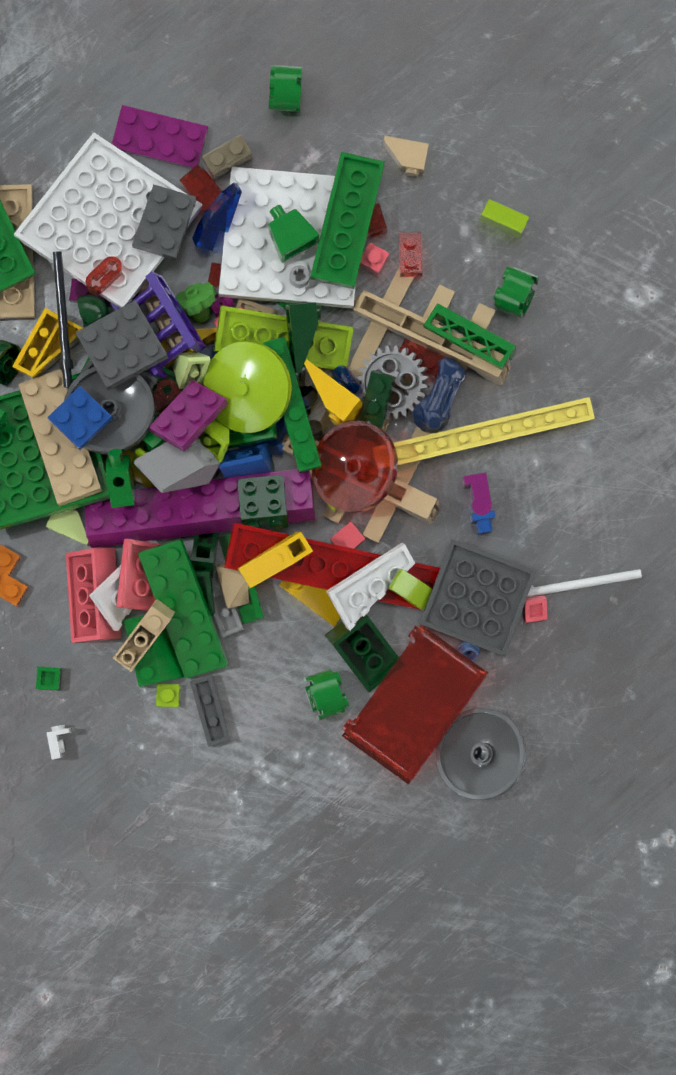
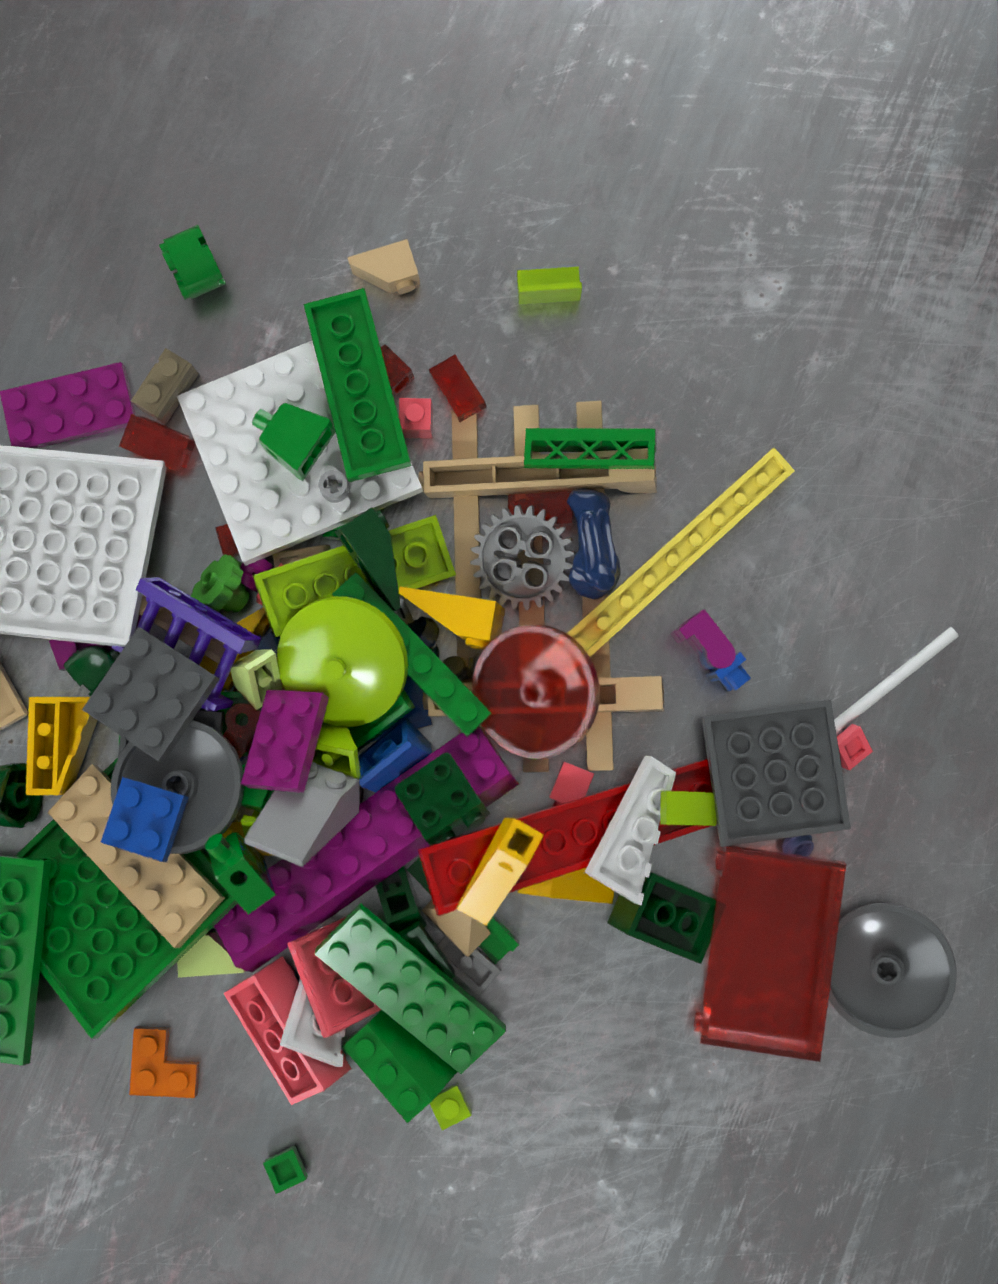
camera: 30 degrees left, 0 degrees up
white bracket [47,725,72,760] -> none
black bar [53,251,74,388] -> none
clear red beam [85,256,123,295] -> none
tan slope [113,599,175,672] -> none
dark grey plate [132,184,197,260] -> none
dark grey plate [190,675,231,747] -> none
clear blue slope [192,182,242,251] -> none
green brick [304,669,349,721] -> none
clear blue cone [331,366,360,394] -> none
dark green plate [356,370,395,442] -> none
green brick [493,266,539,318] -> none

